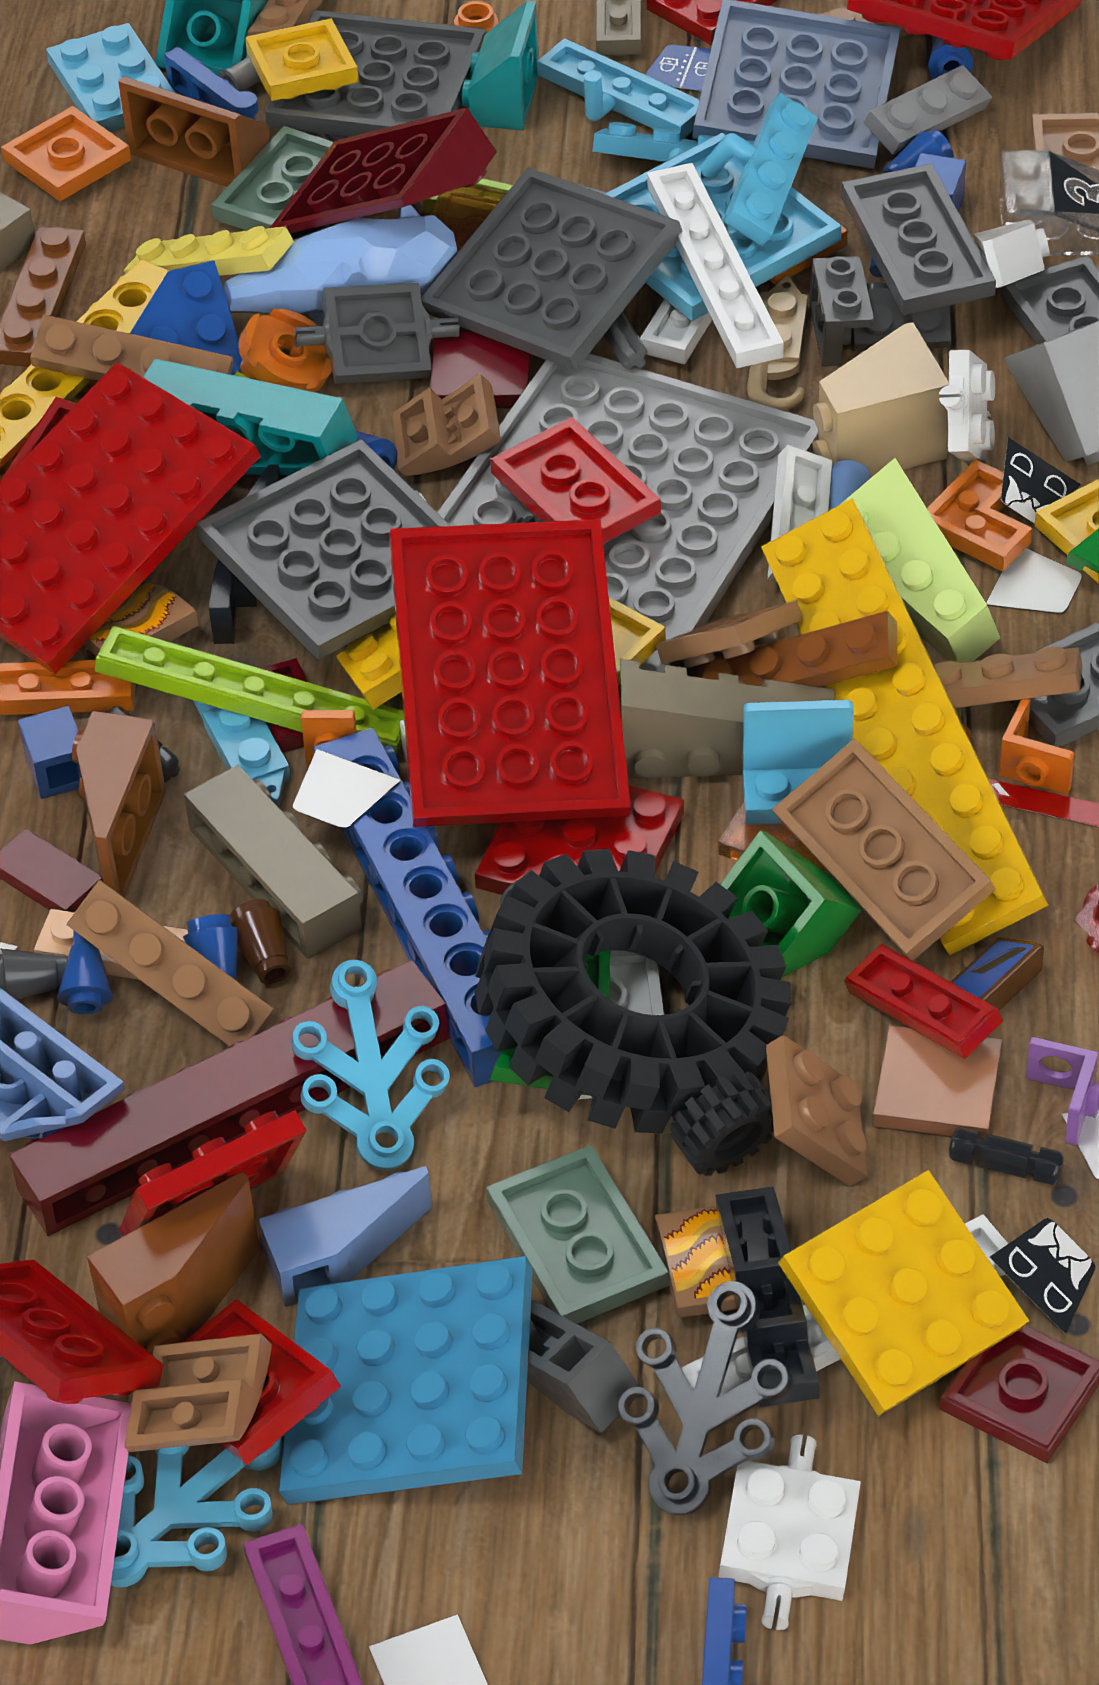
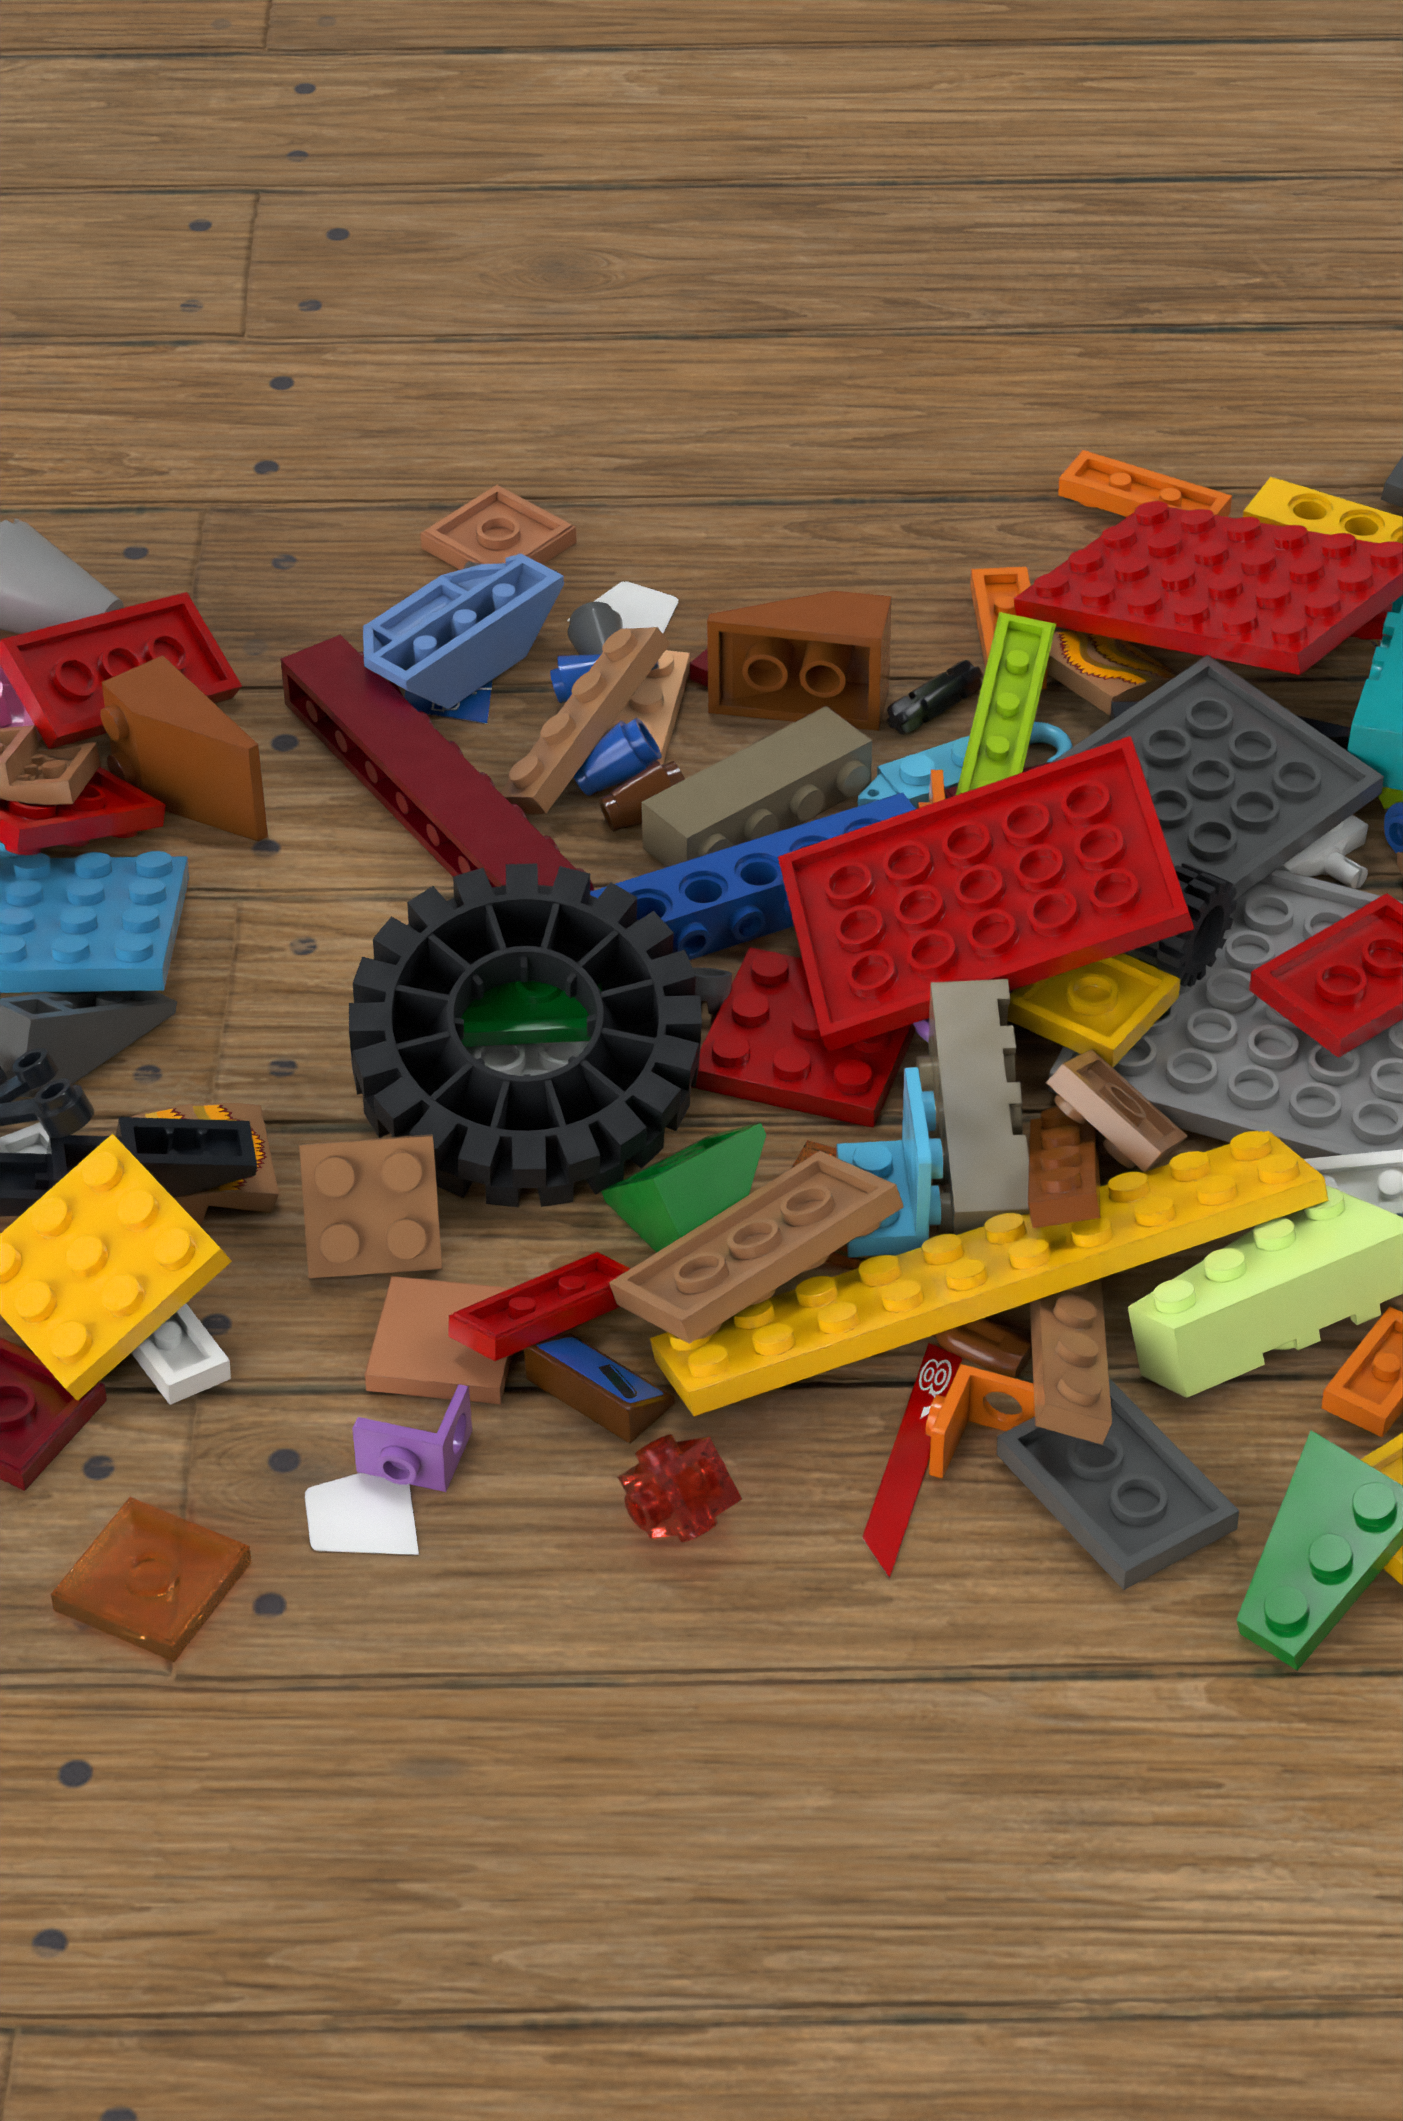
camera: 85 degrees right, 5 degrees down
brick [18,706,81,799] -> none
red plate [119,1110,307,1236] -> none
medium blue slope [258,1166,432,1307] -> none
medium azure plant [291,960,450,1171] -> none
white sticker [293,749,401,827] -> none
sand green plate [486,1145,669,1324] -> none
black tyre [670,1071,774,1176] -> none
black axle [949,1127,1064,1185] -> none
white sticker [986,548,1082,613] -> none
black sticker [989,1218,1096,1334] -> none

